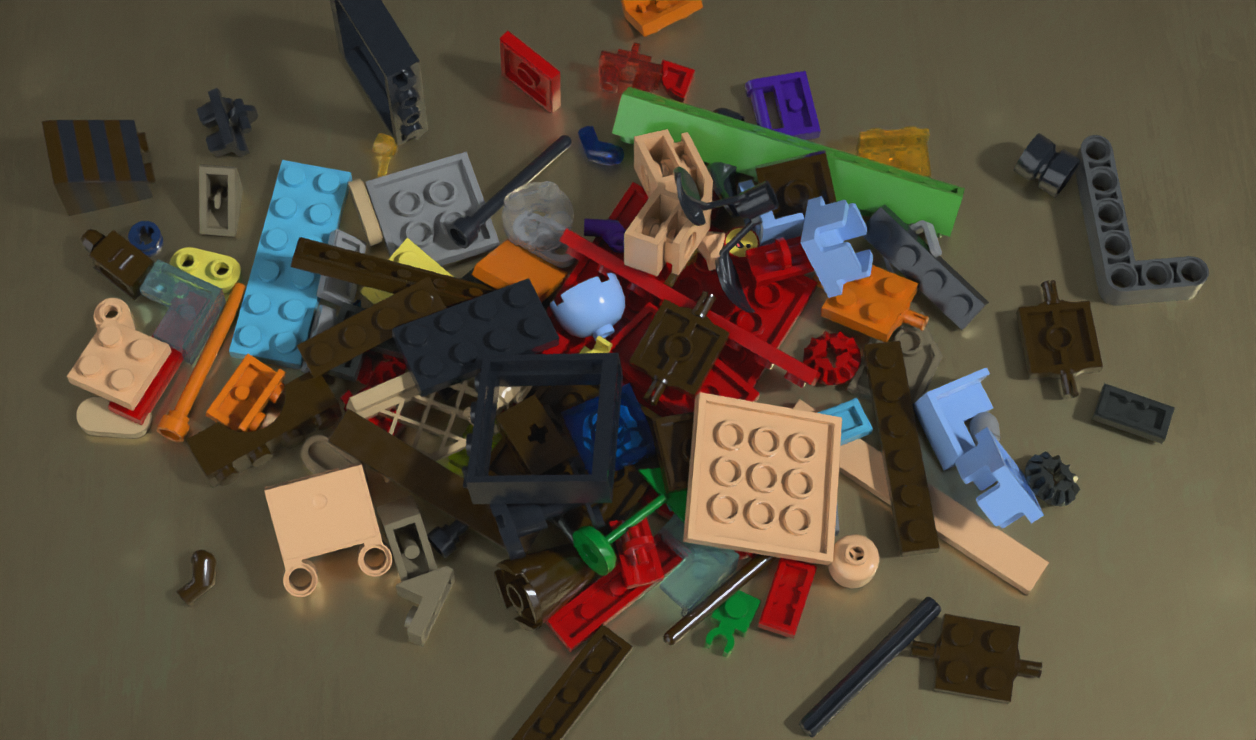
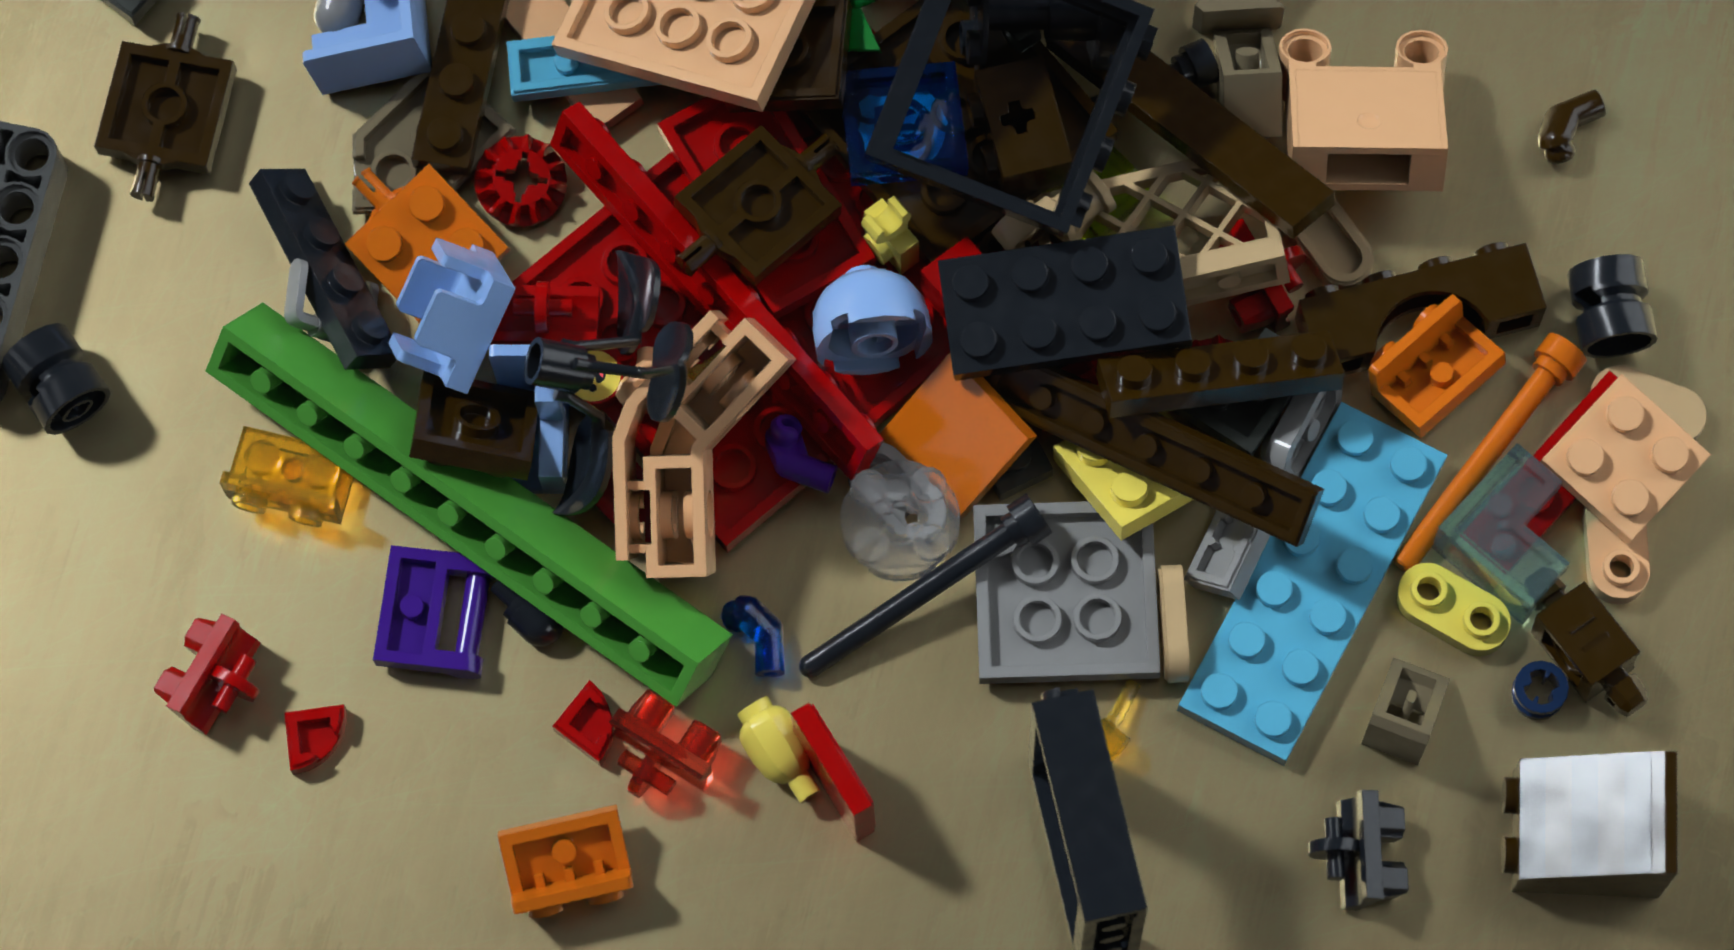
camera: 155 degrees left, 5 degrees up
none -> red hips [154,613,261,735]
none -> red tile [284,704,347,775]
none -> light yellow plant [737,696,820,804]
none -> black wheel [1567,254,1658,358]

